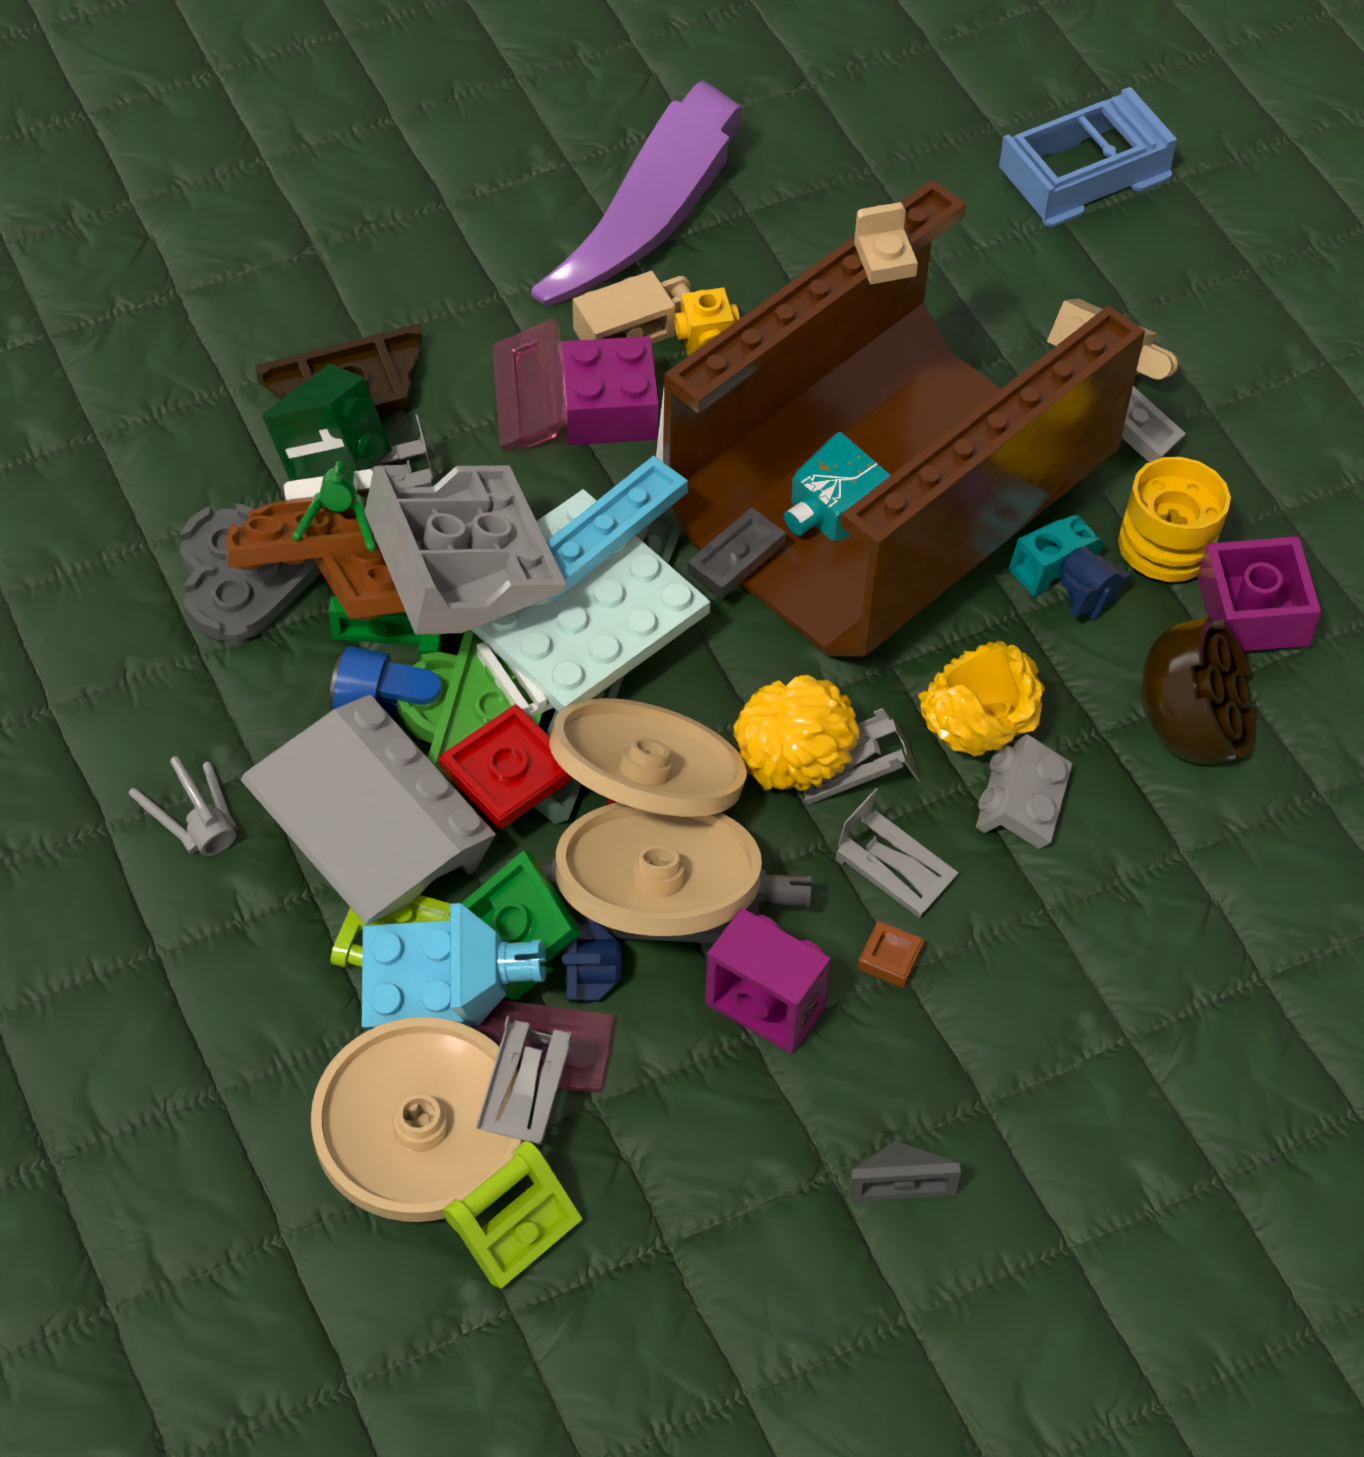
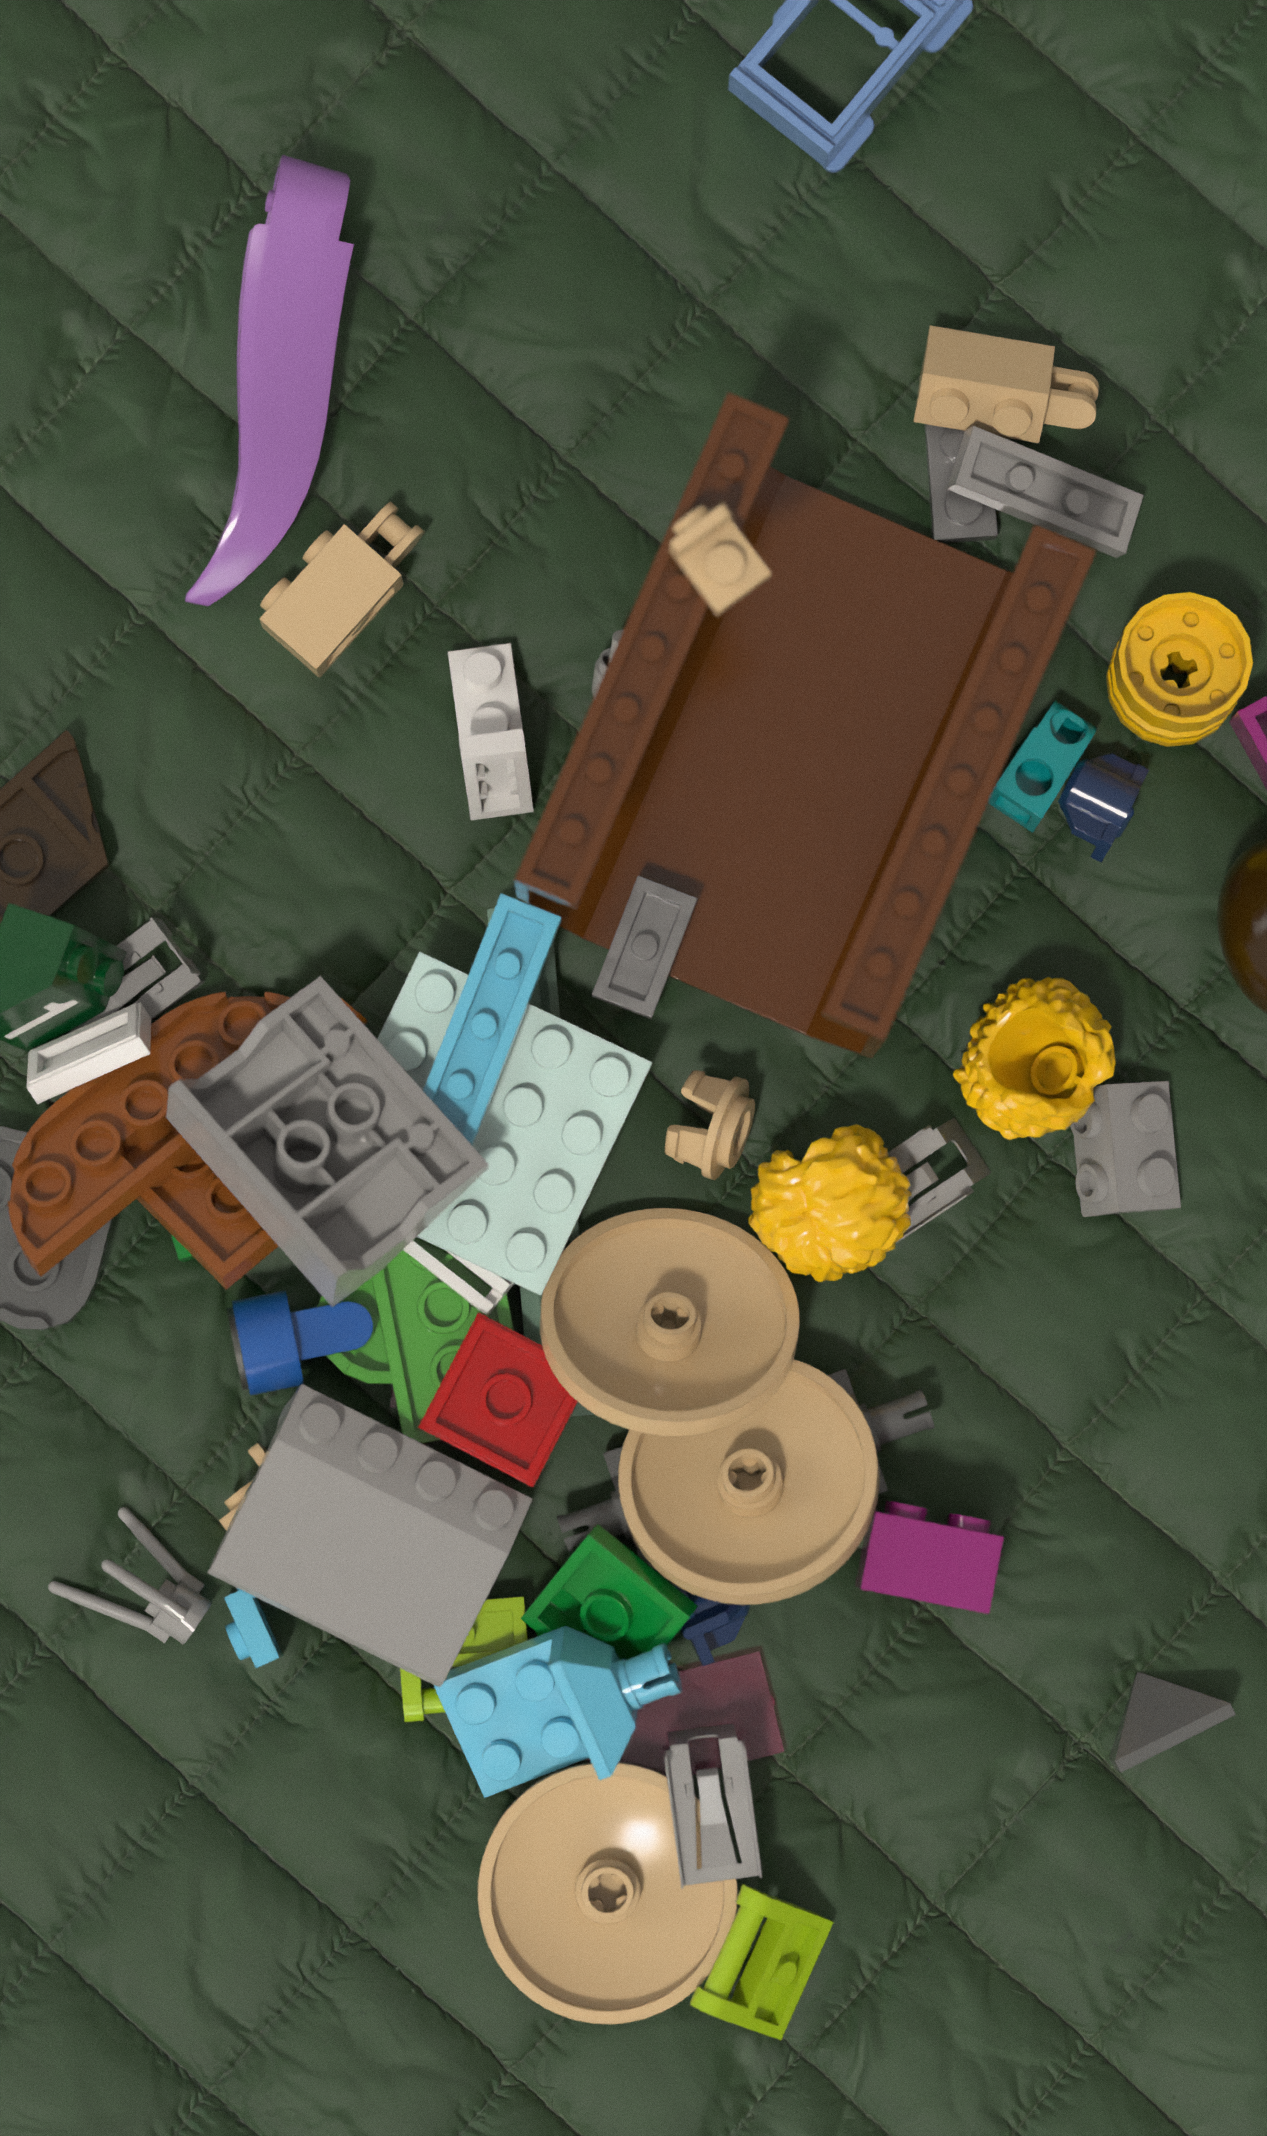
camera: 25 degrees left, 30 degrees up
green plant [292,461,376,552] -> none
clear pink piece [492,318,568,451] -> none
magenta brick [561,336,658,445] -> none
yellow brick [674,287,740,356] -> none
teal torso [784,431,891,541] -> none
light grey piece [835,788,959,918] -> none
dark orange tile [857,921,925,988] -> none
none -> medium azure bracket [224,1587,283,1668]
none -> tan piece [665,1070,755,1180]

